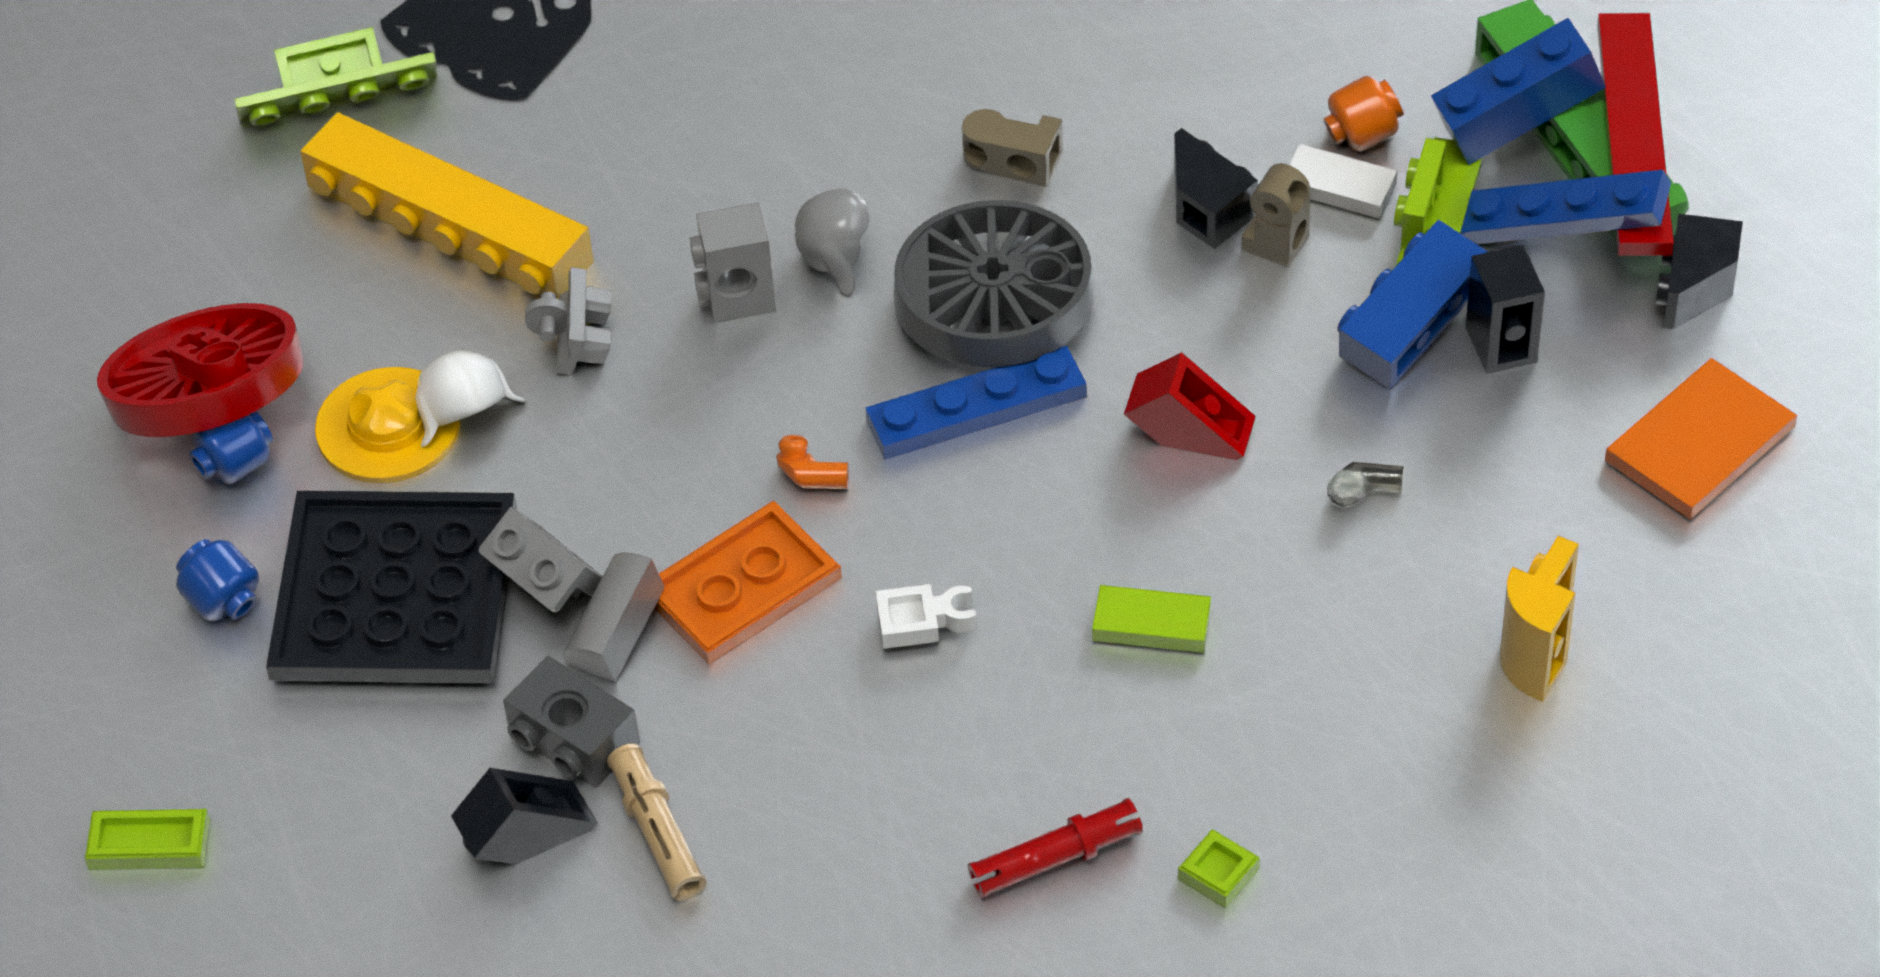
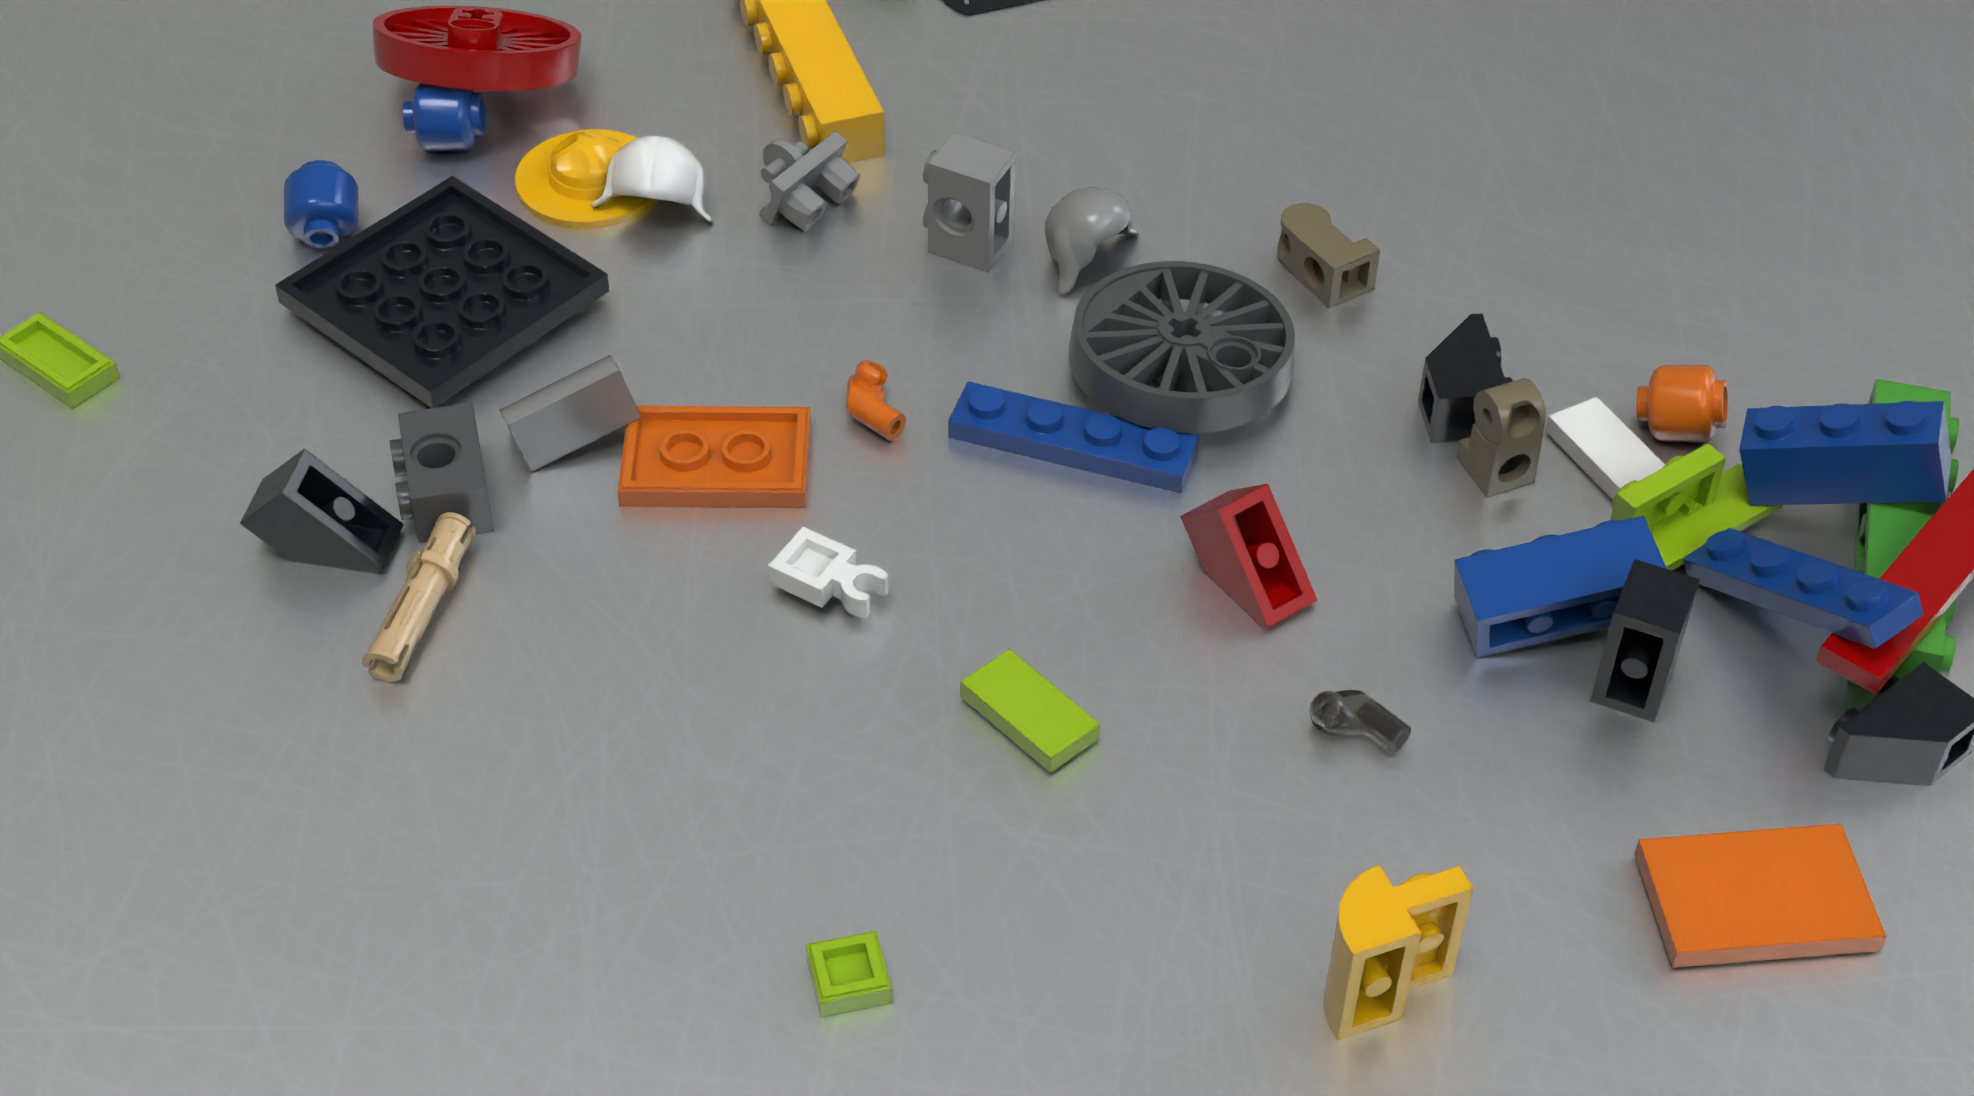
camera: 35 degrees right, 5 degrees down
light grey bracket [479,507,602,612] -> none
red pin [967,798,1143,899] -> none

